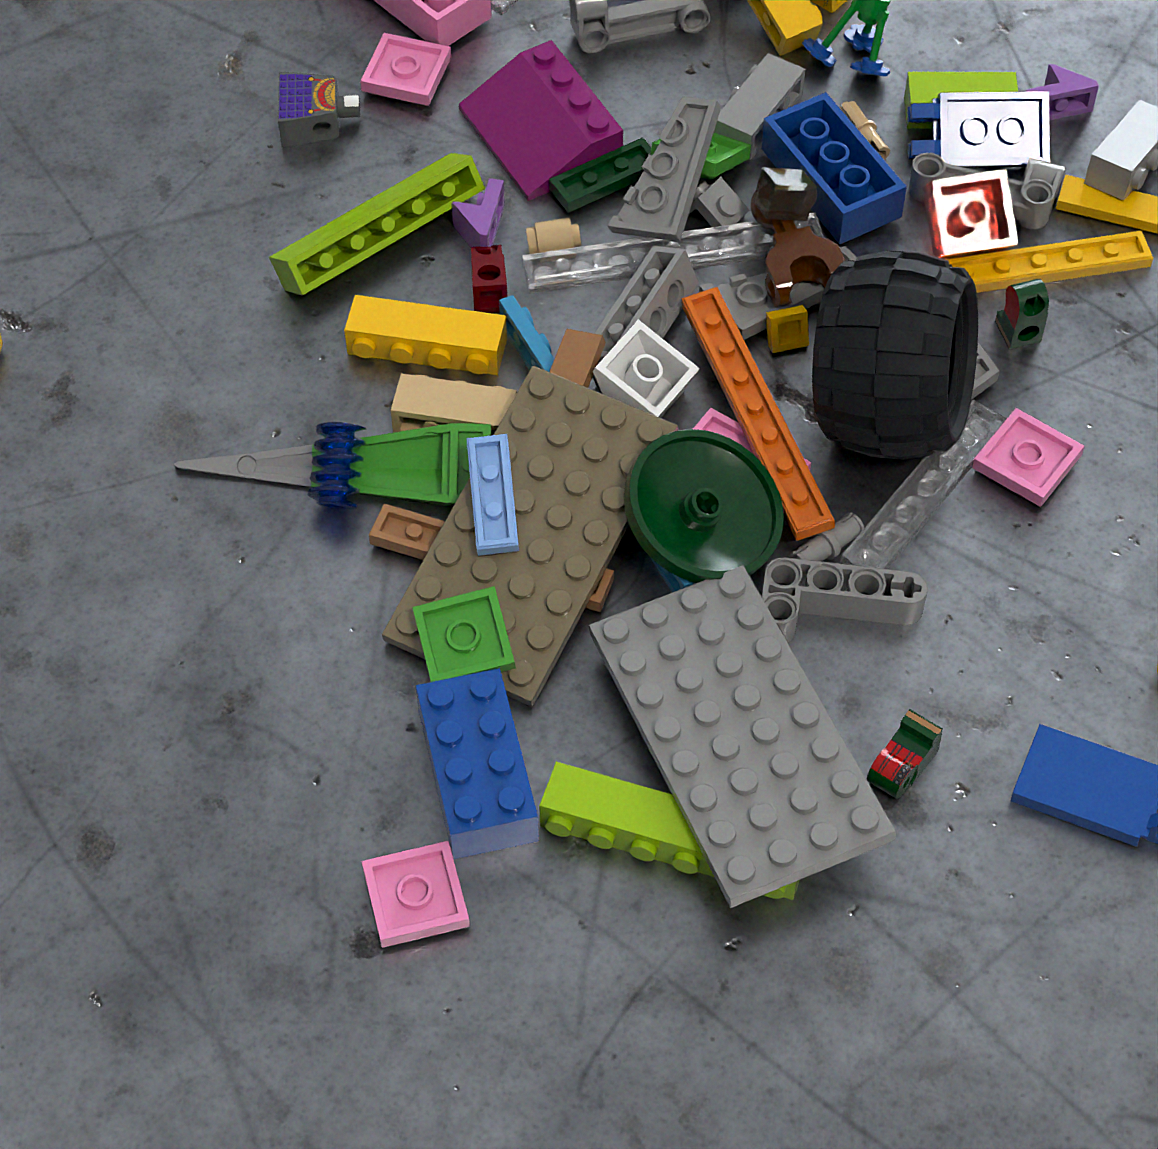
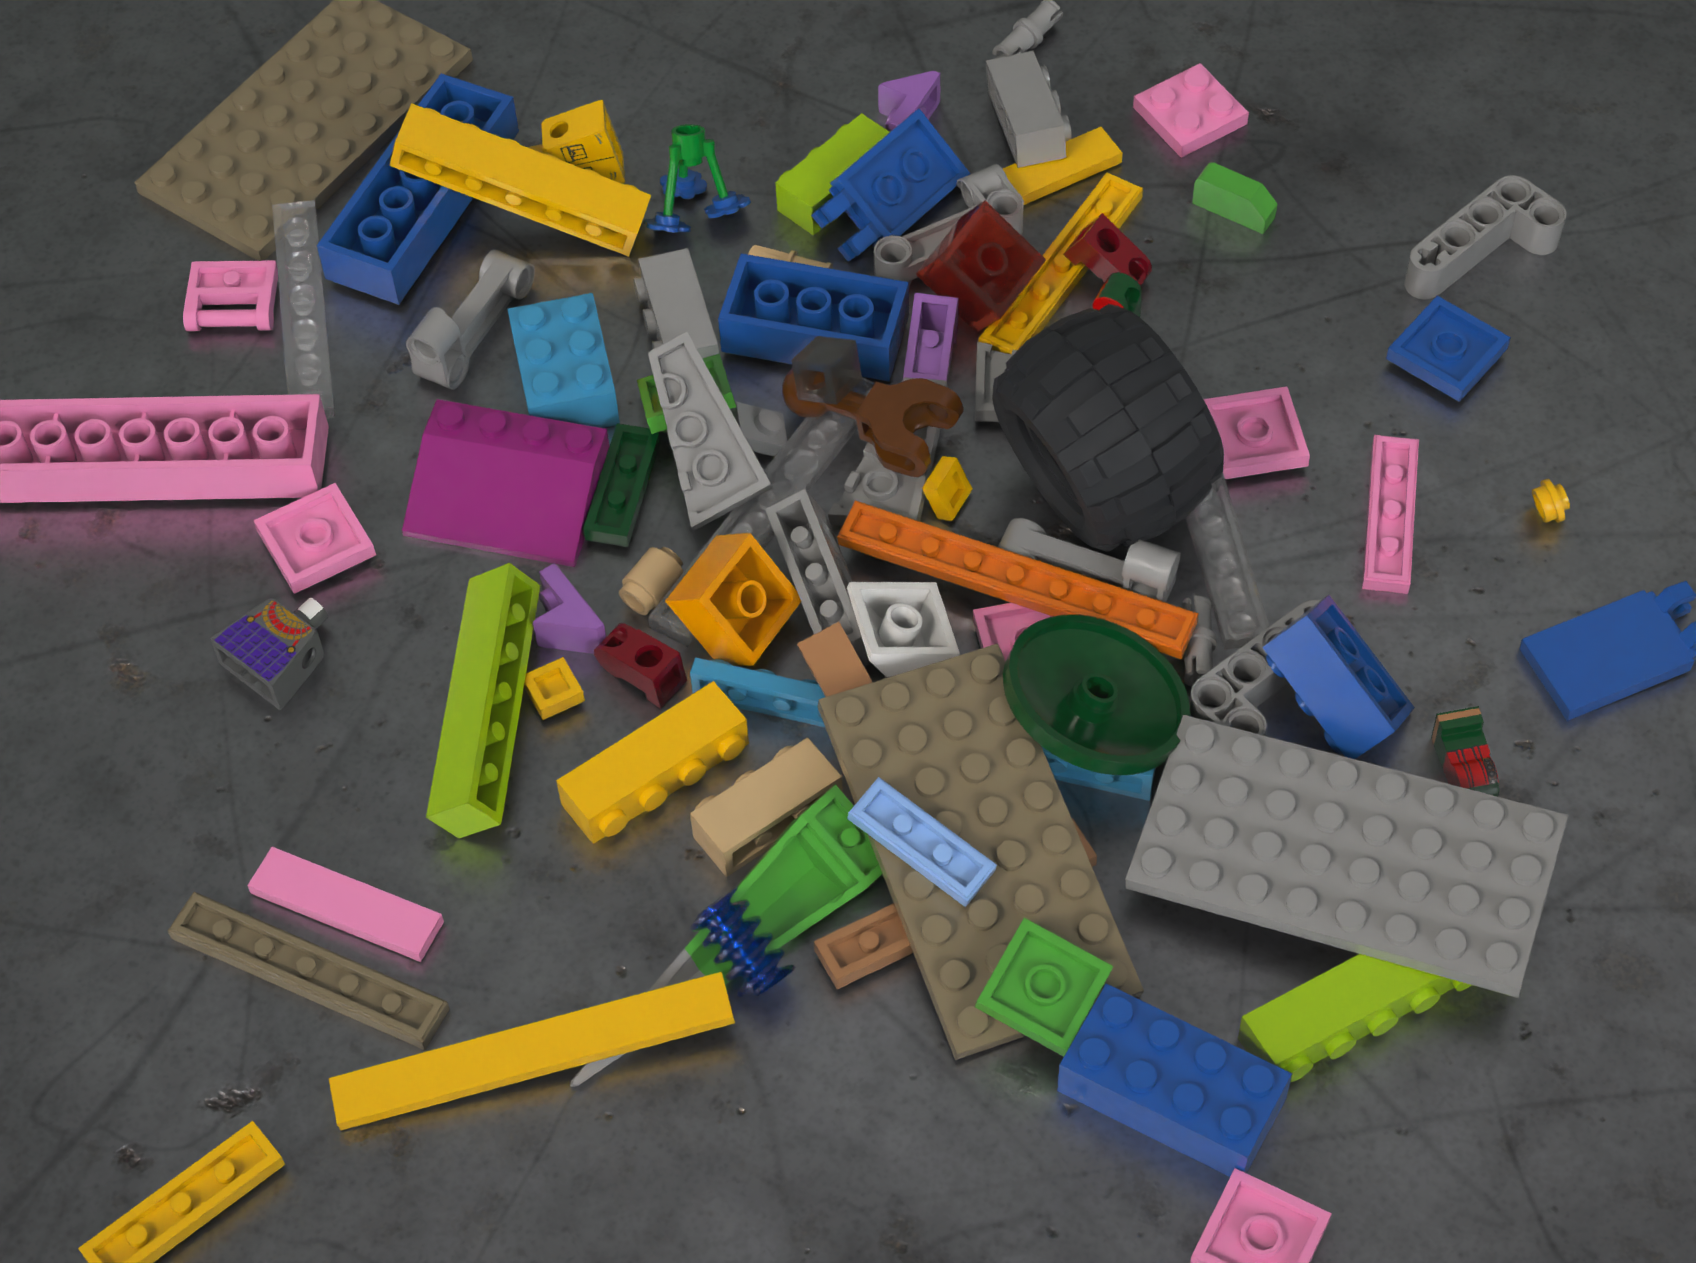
camera: 45 degrees left, 0 degrees up
none -> dark tan tile [168,892,450,1050]
none -> bright pink tile [247,847,444,962]
none -> yellow tile [329,972,735,1131]
none -> dark azure brick [507,293,620,428]
none -> yellow plate [524,657,585,720]
none -> light orange brick [665,533,801,666]
none -> medium lavender slope [903,293,959,383]
none -> light grey piece [998,518,1180,602]
none -> dark red leg [1063,213,1152,287]
none -> blue slope [1262,595,1415,759]
none -> bright pink tile [1362,435,1419,594]

